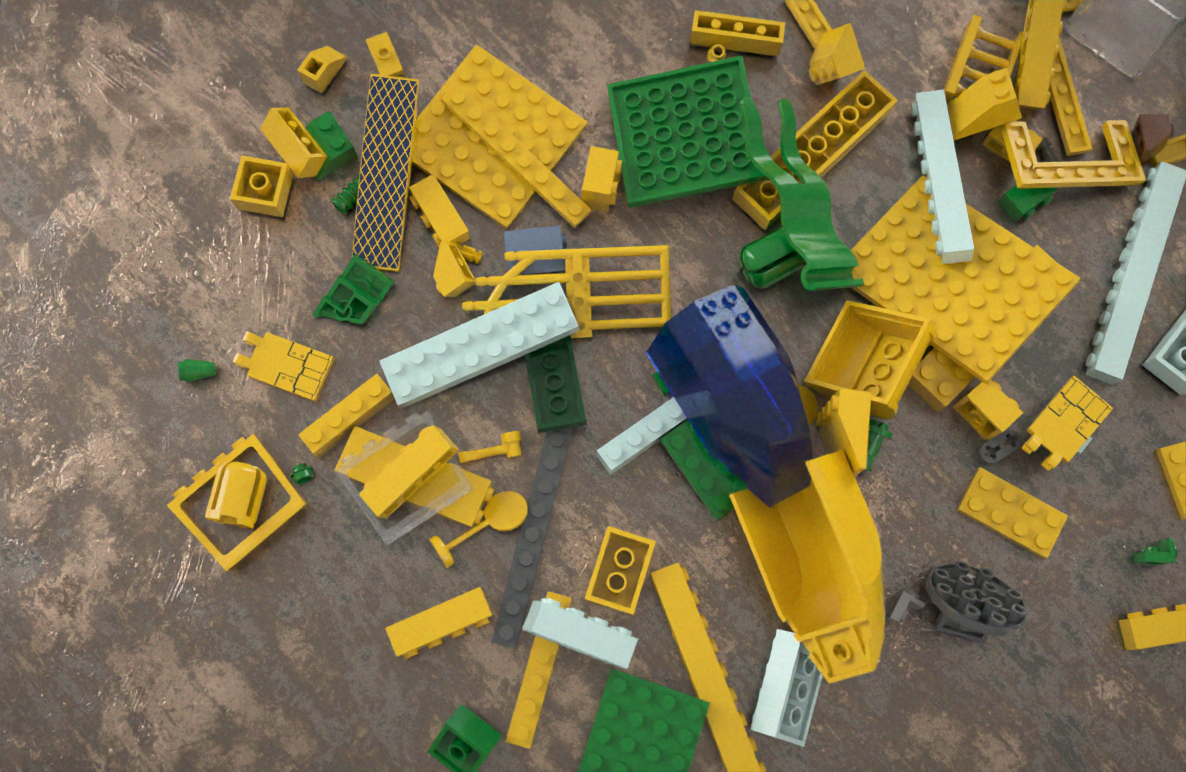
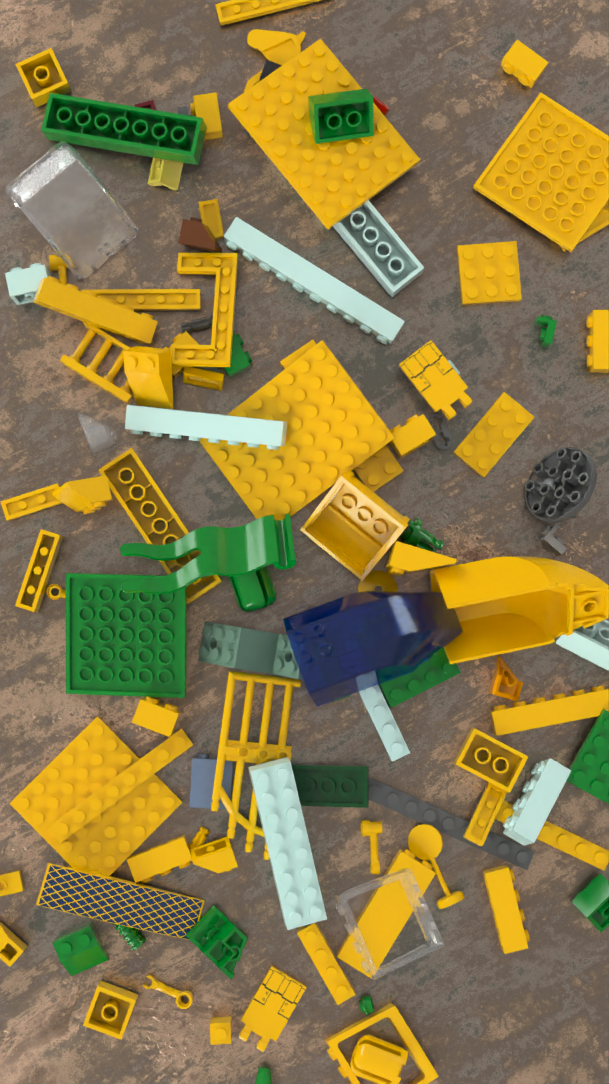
camera: 85 degrees left, 10 degrees up
yellow brick [260,107,327,178] -> none
yellow brick [359,425,459,519] -> none
none -> clear slope [78,413,118,454]
none -> yellow brick [142,974,193,1009]
none -> yellow piece [183,366,224,391]
none -> sand green bracket [198,621,311,680]
none -> yellow brick [210,1016,232,1045]
none -> yellow plate [463,782,507,846]
none -> light orange slope [488,655,523,702]

